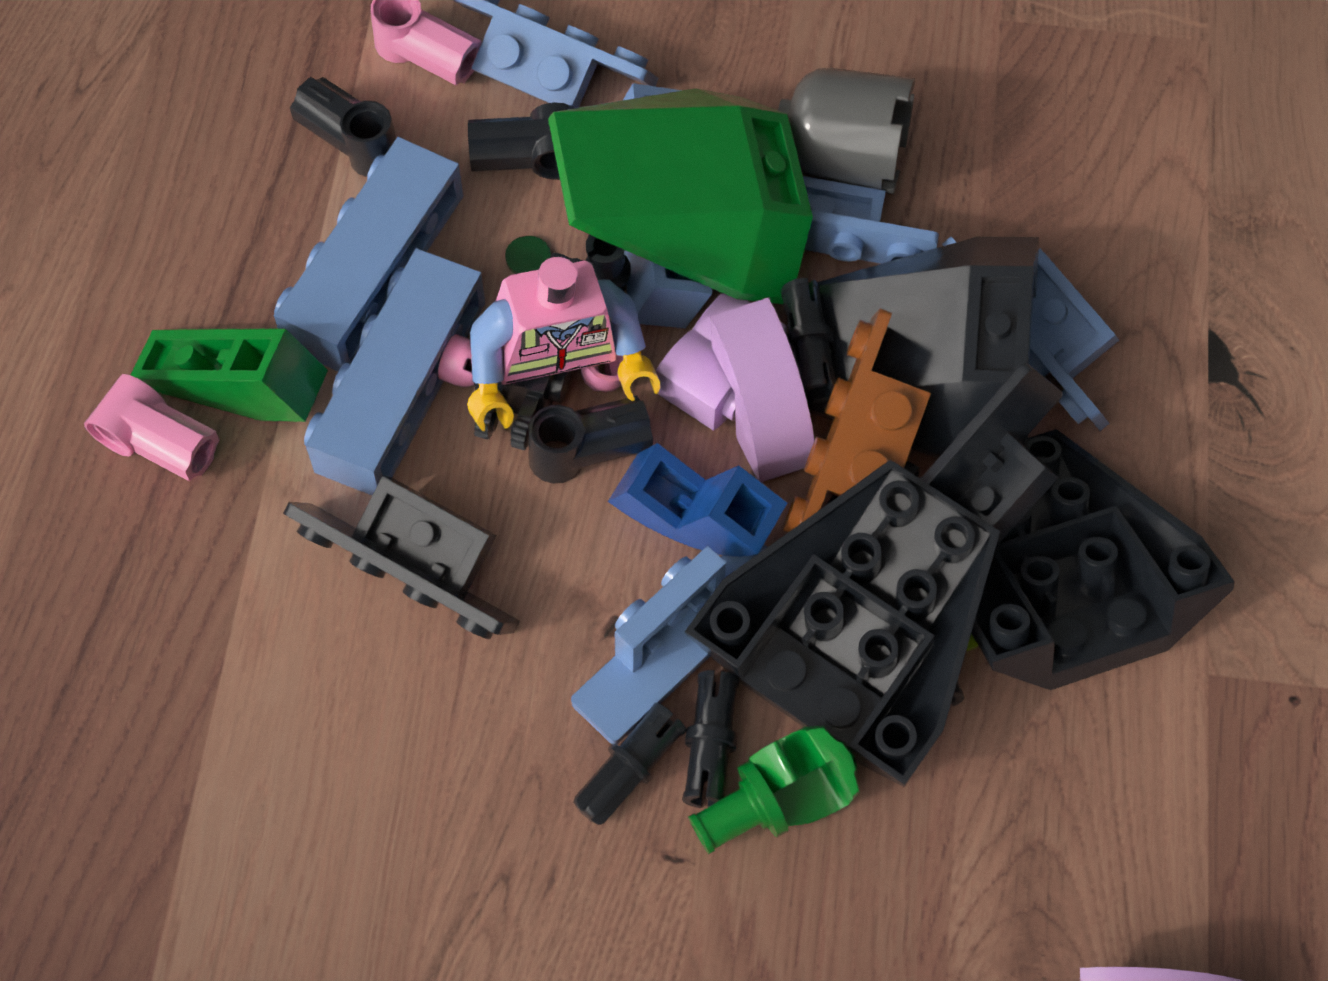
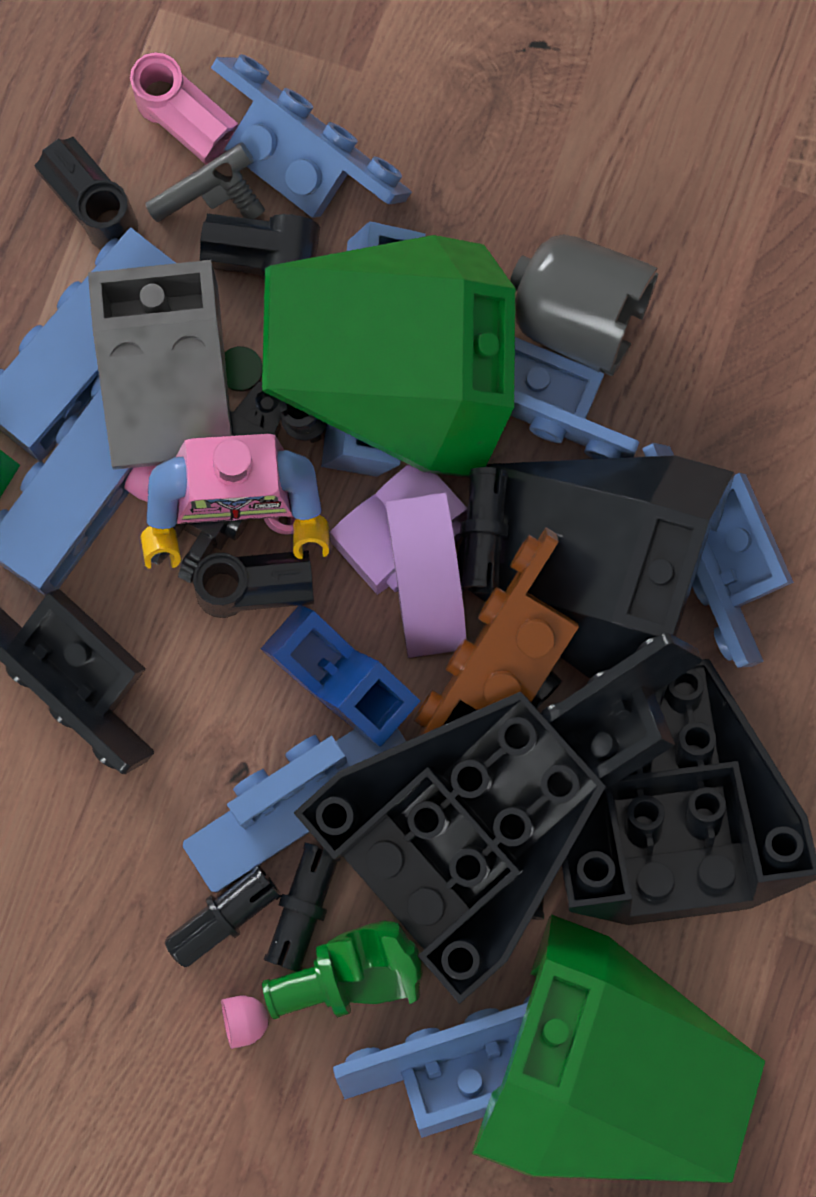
camera: 15 degrees right, 15 degrees up
none -> flat silver slope [88,260,232,470]
none -> dark grey hose [146,142,265,222]
none -> bright pink hinge [221,995,269,1049]
none -> medium blue bracket [333,996,530,1138]
none -> green wedge [472,914,765,1184]

